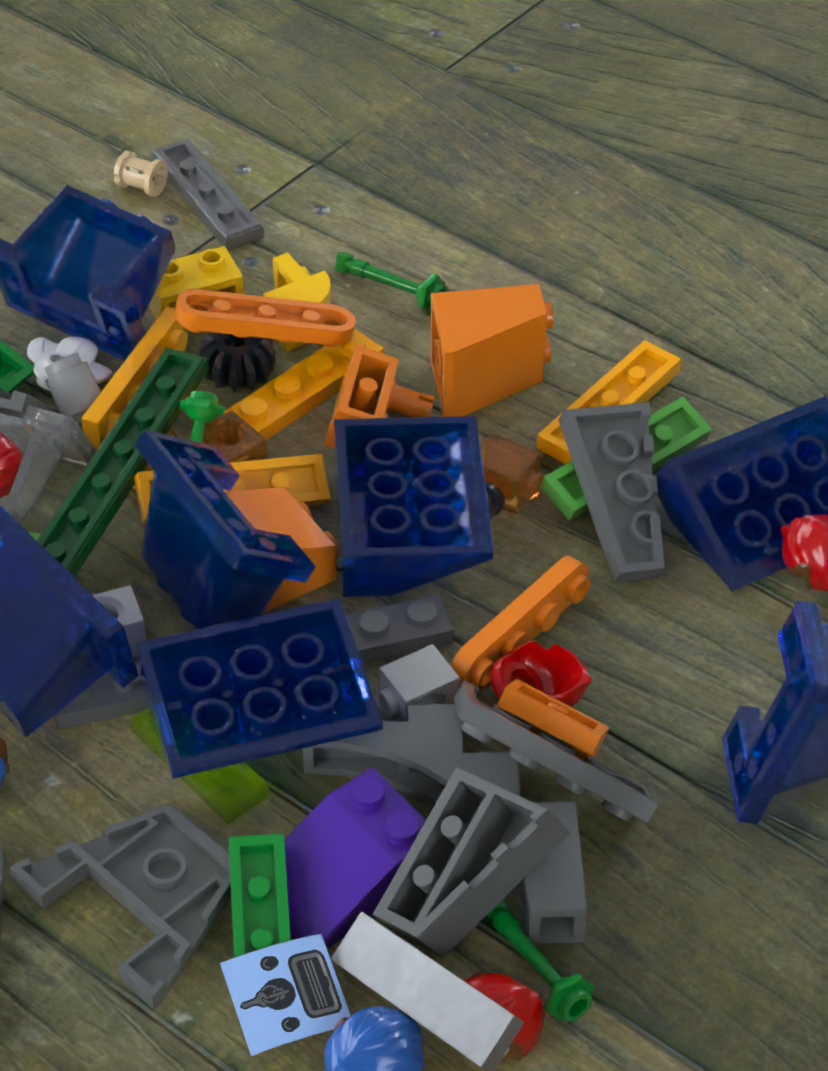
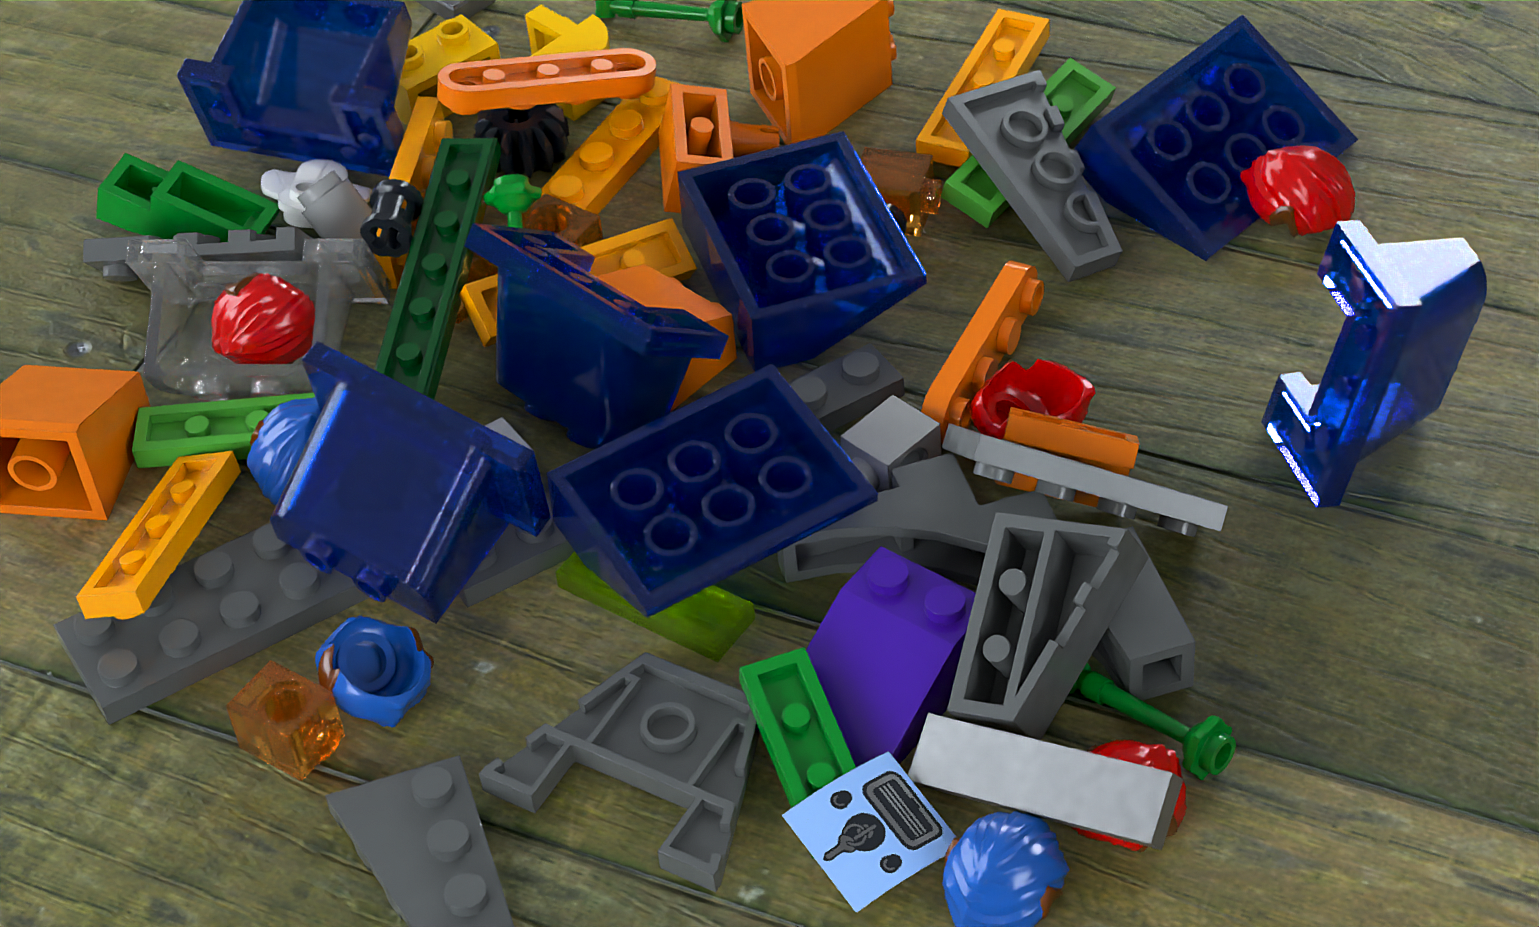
camera: 10 degrees left, 0 degrees up
none -> black bush [360,179,423,257]

